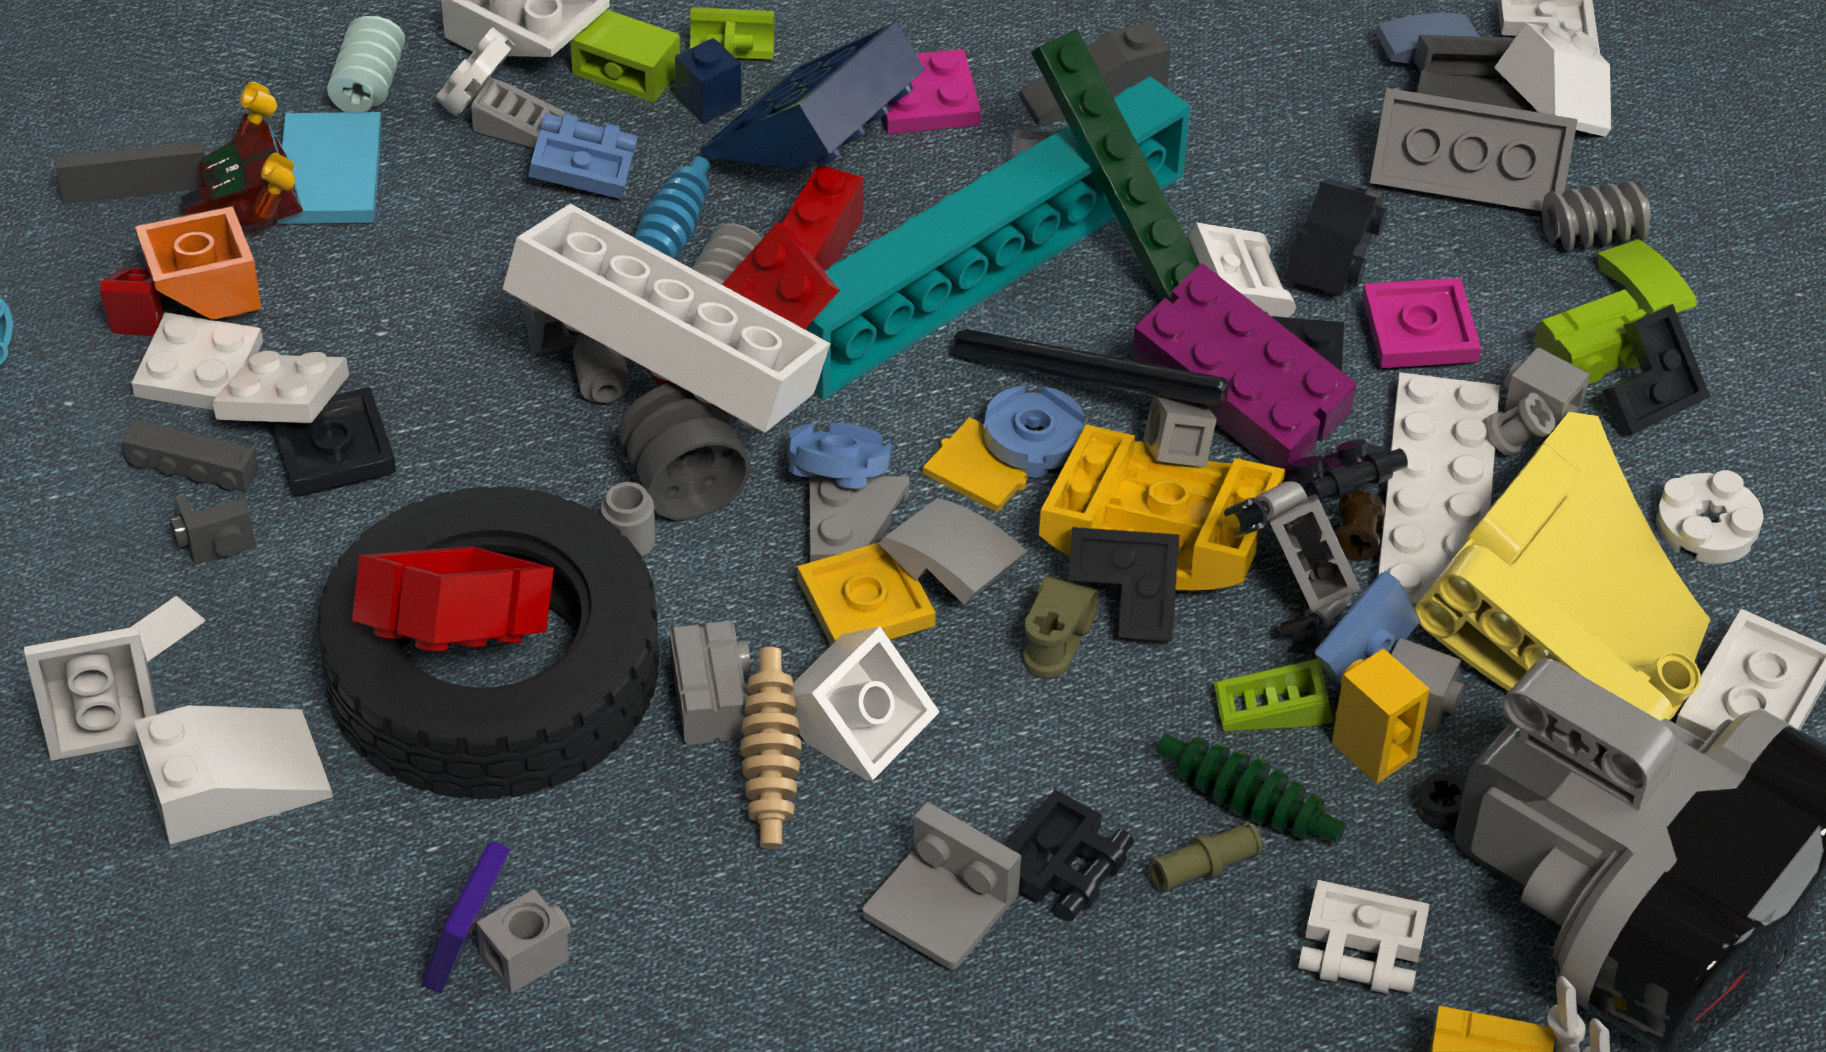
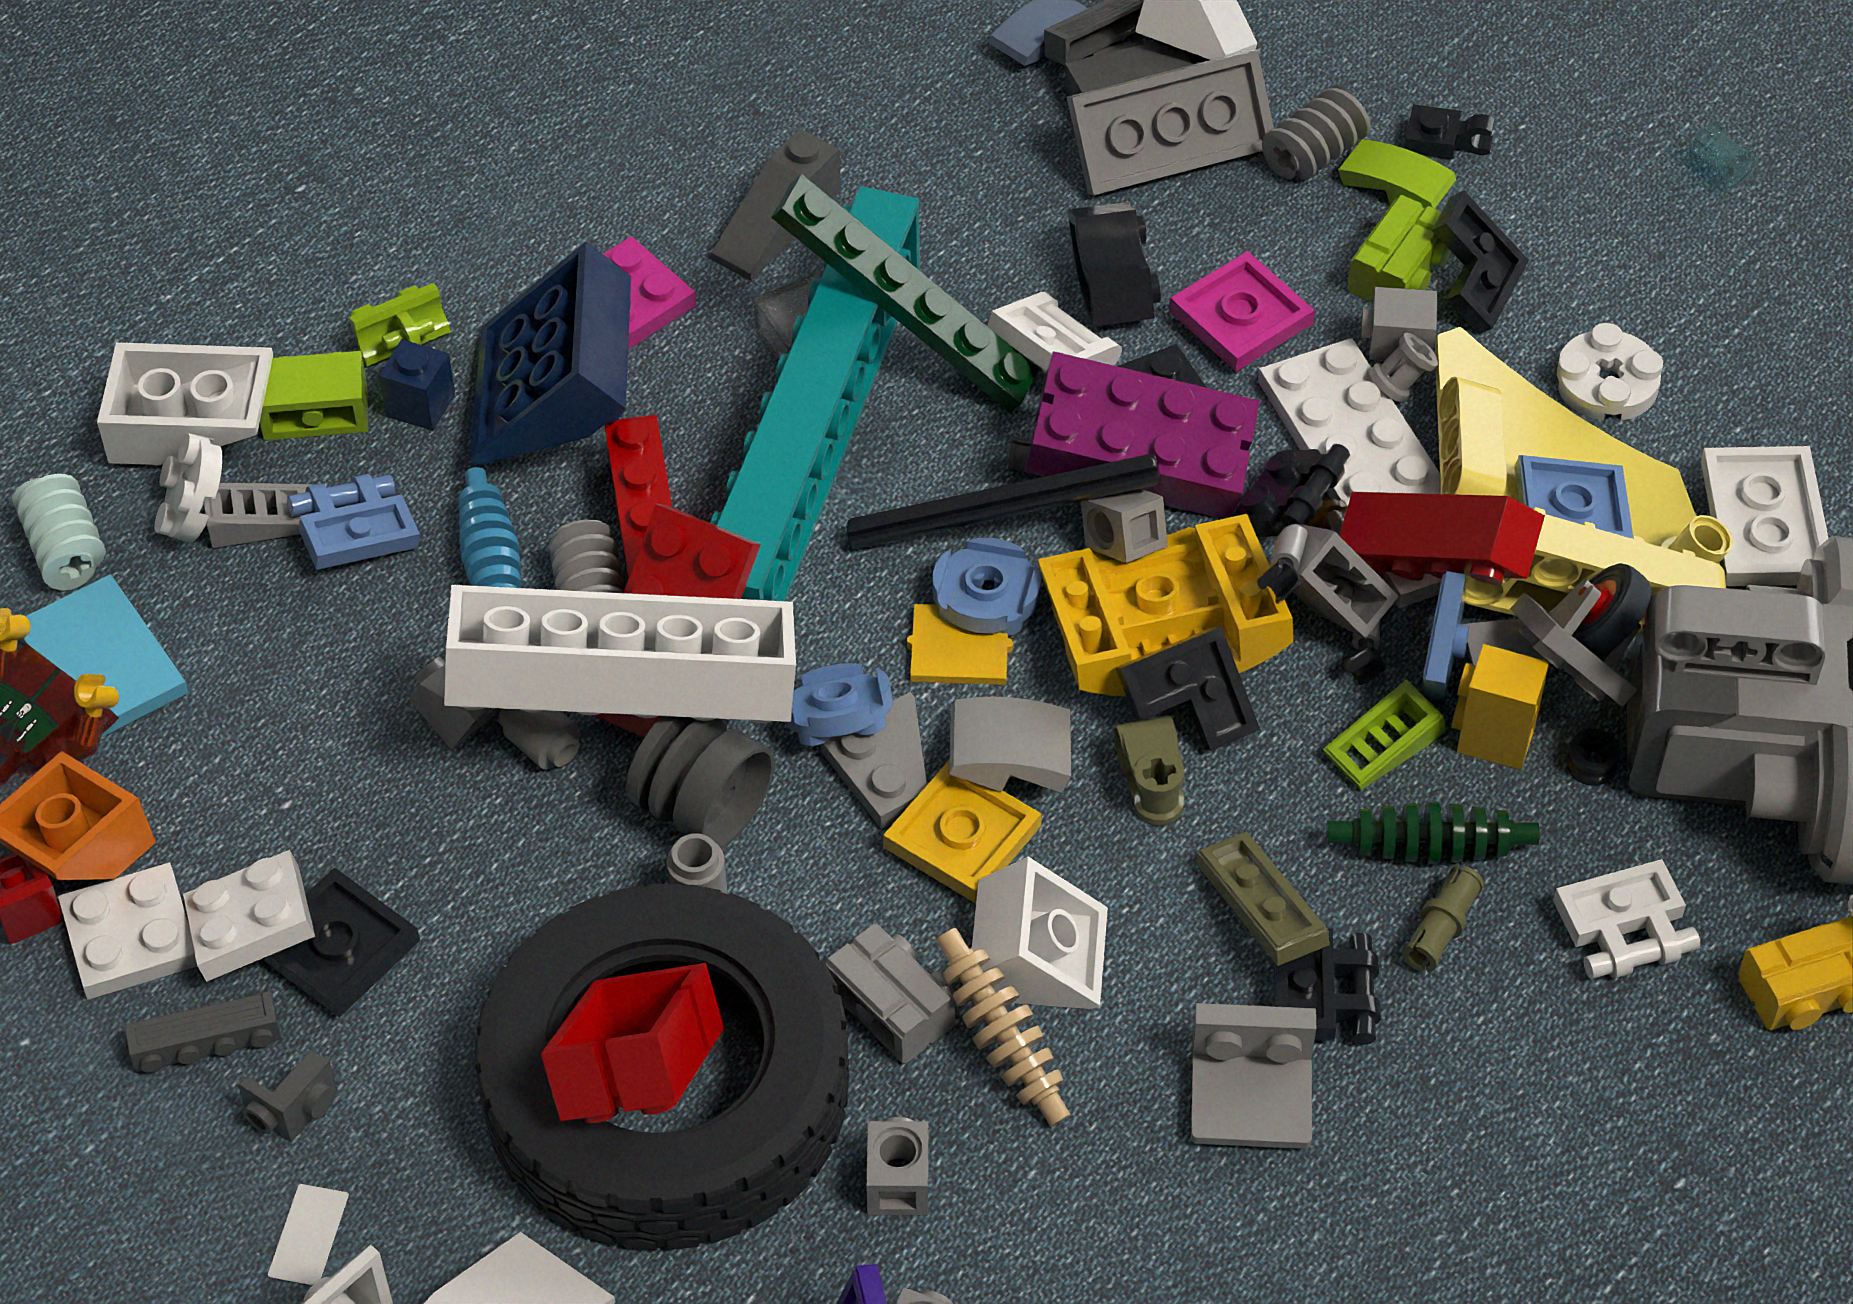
camera: 30 degrees left, 5 degrees up
none -> light grey brick [867,1117,929,1215]
none -> olive tile [1196,831,1330,966]
none -> red brick [1339,492,1545,585]
none -> black plate [1404,104,1495,159]
none -> plate [1510,563,1652,707]
none -> medium blue plate [1514,455,1633,538]

